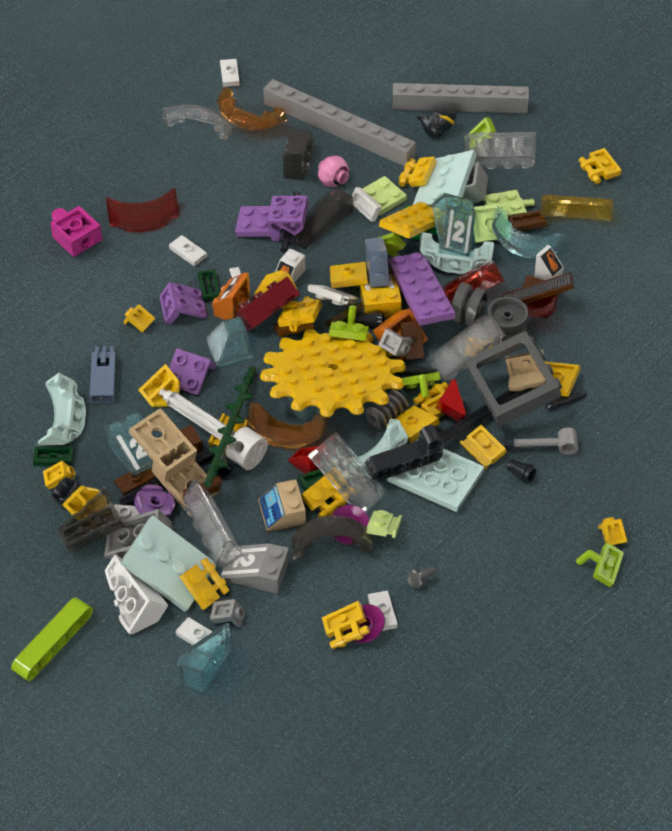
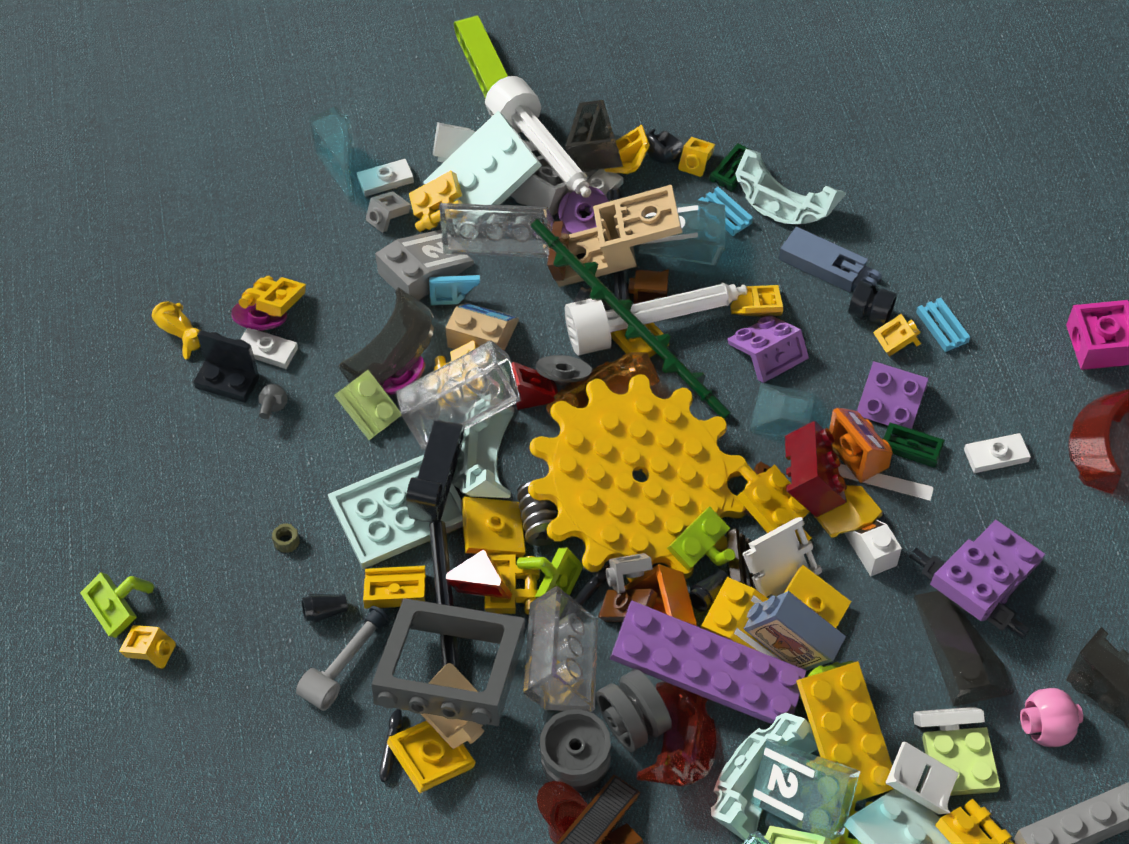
camera: 125 degrees right, 5 degrees up
none -> yellow animal [152,301,201,359]
none -> black bracket [193,330,260,403]
none -> olive axle [272,523,300,553]
none -> medium azure tile [429,275,480,305]
none -> white piece [485,76,591,198]
none -> dark grey dish [536,355,592,386]
none -> medium azure tile [698,187,753,236]
none -> black wheel [848,281,897,326]
none -> white piece [886,742,959,815]
none -> medium azure tile [916,297,970,352]

